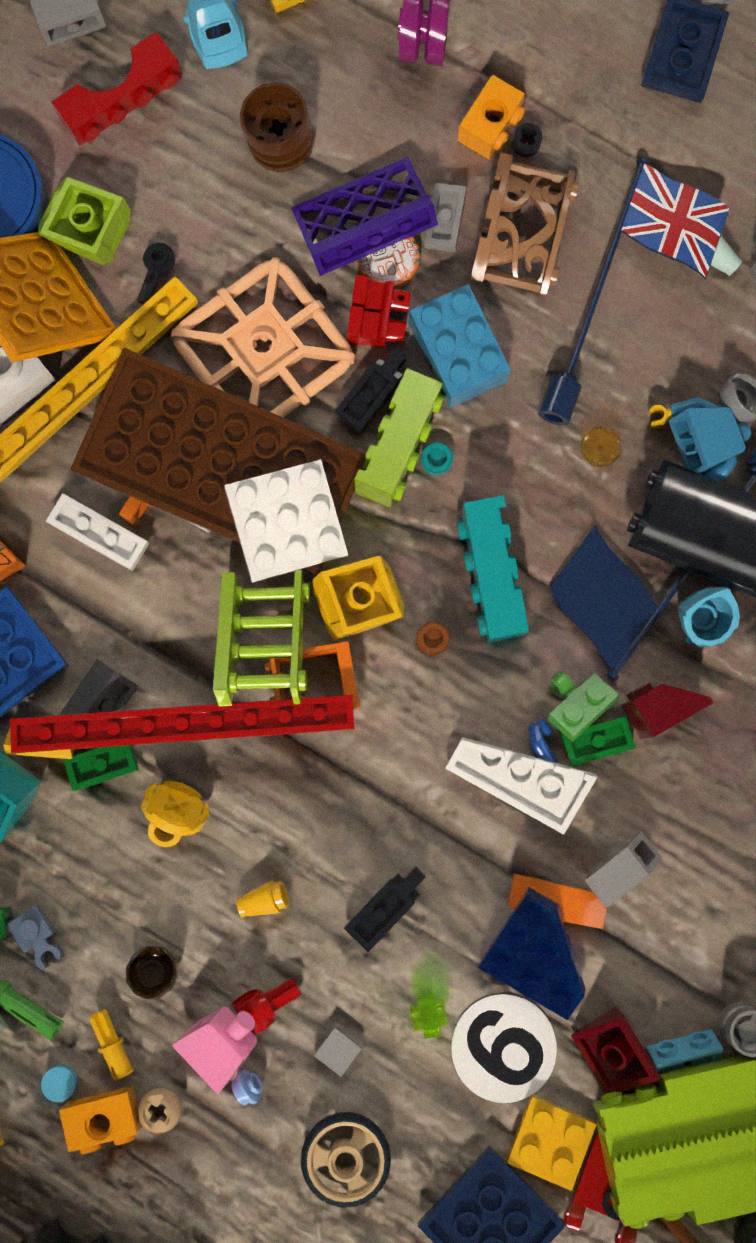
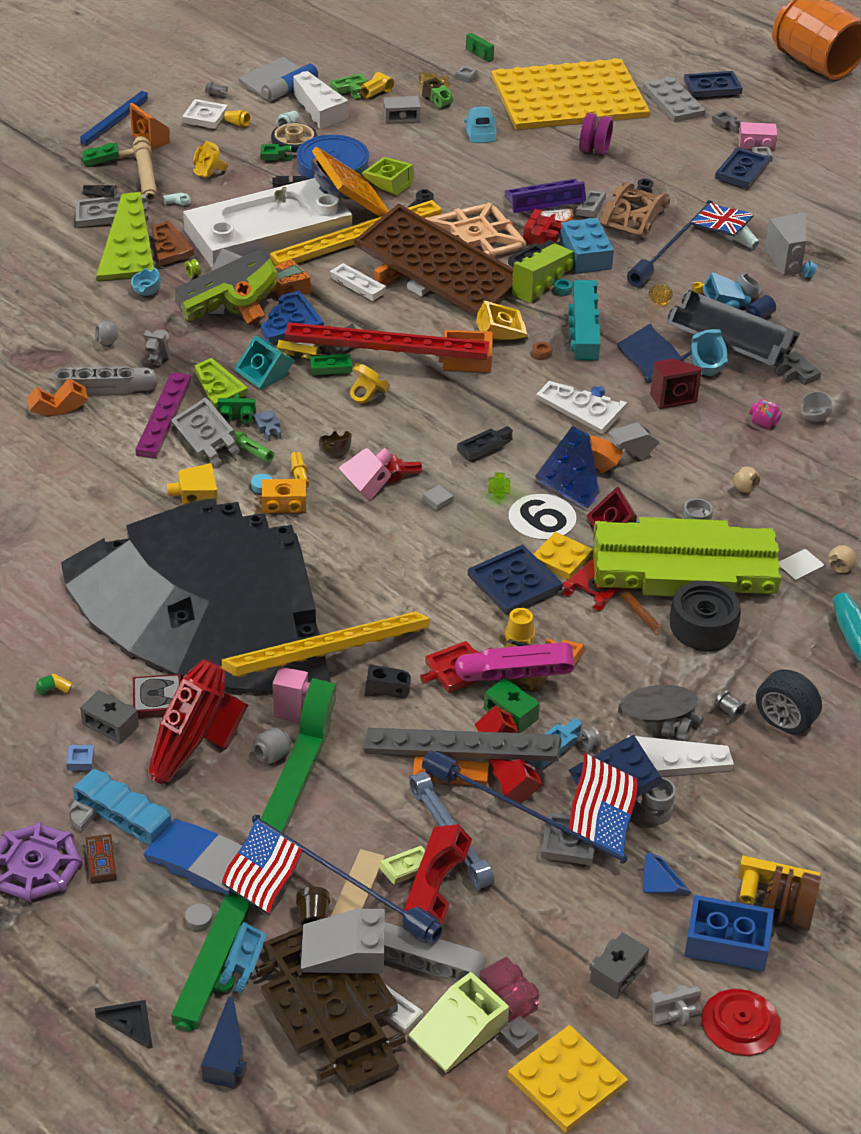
camera: 10 degrees right, 40 degrees down
red arch [51,32,182,146] -> none
tan piece [138,1088,182,1134] -> none
lime fence [213,570,311,706] -> none
white plate [224,459,348,583] -> none
light blue plate [231,1069,263,1105] -> none
yellow cone [236,880,289,918] -> none
reddish brown wheel [240,82,315,172] -> none
tan wheel [301,1112,391,1208] -> none
light orange brick [457,75,526,160] -> none
bright green plate [548,671,619,742] -> none
green plate [560,716,636,767] -> none

